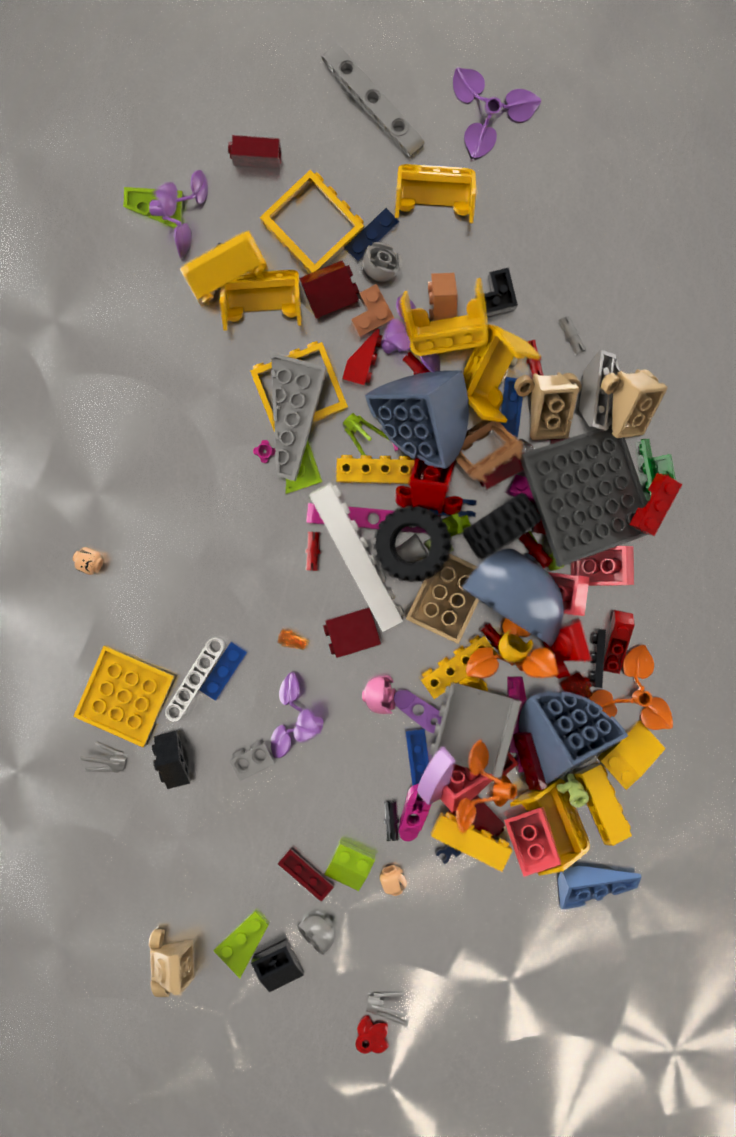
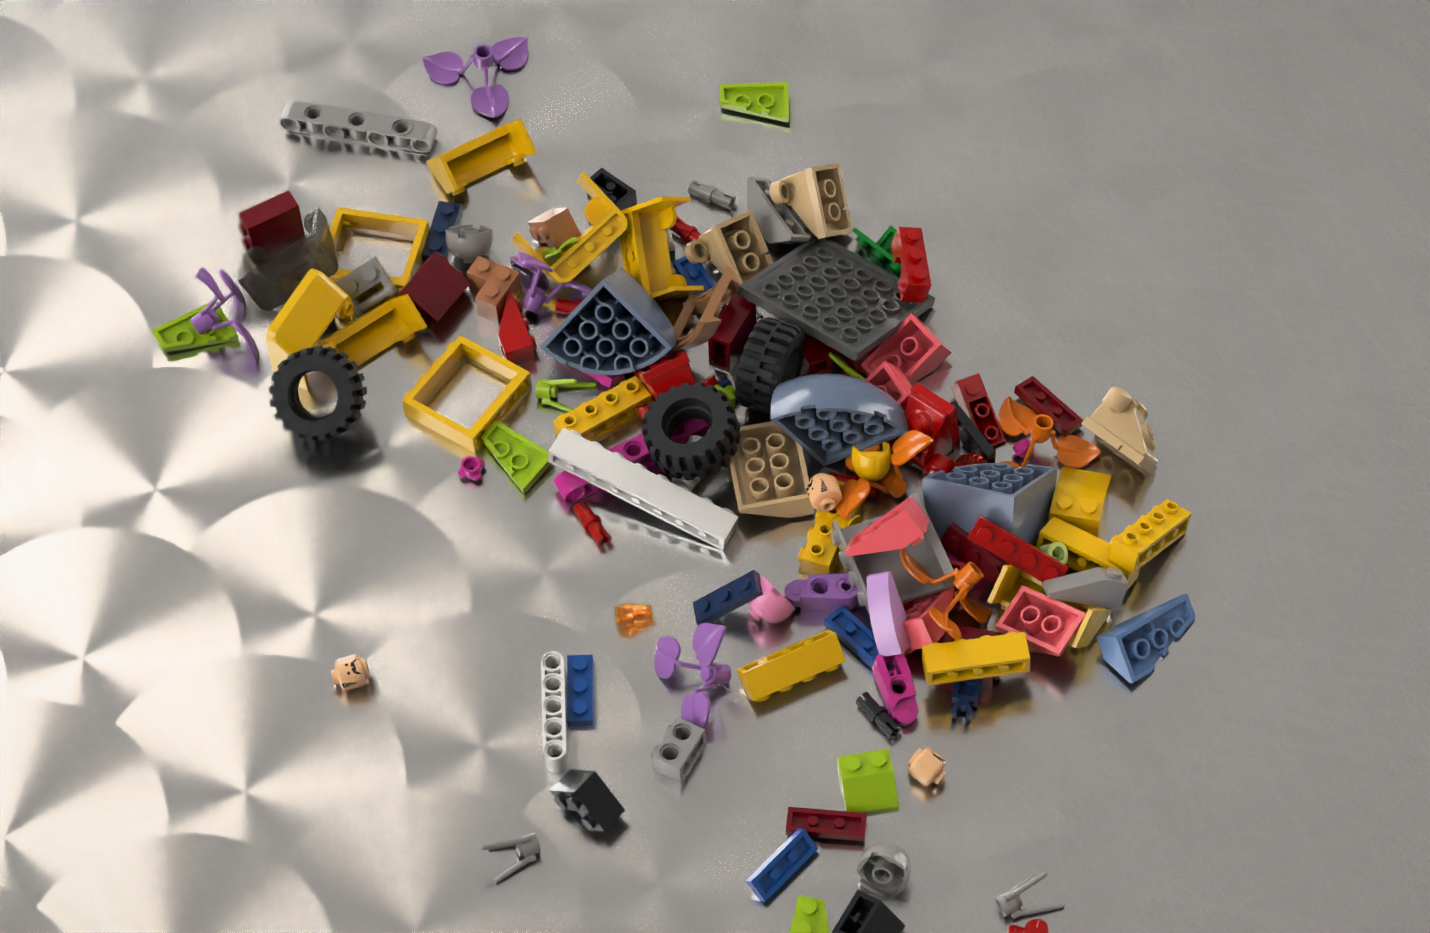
camera: 30 degrees left, 35 degrees down
yellow plate [73,646,175,747] -> none
light grey wing [270,352,327,481] -> none
dark red brick [323,607,381,658] -> none
none -> clear smoke windscreen [237,207,339,311]
none -> black tyre [268,346,367,442]
none -> light grey plate [335,257,398,318]
none -> lime plate [542,237,579,265]
none -> dark blue plate [693,570,763,625]
none -> lime wing [719,82,789,123]
none -> yellow brick [736,630,846,702]
none -> blue plate [746,828,818,902]
none -> light nougat head [806,473,842,511]
none -> coral slope [844,496,930,557]
none -> red plate [967,515,1068,582]
none -> dark pink plate [1012,437,1037,458]
none -> dark red plate [1014,376,1083,437]
none -> light grey slope [1042,567,1129,610]
none -> tan piece [1081,386,1158,475]
none -> yellow brick [1108,499,1192,574]

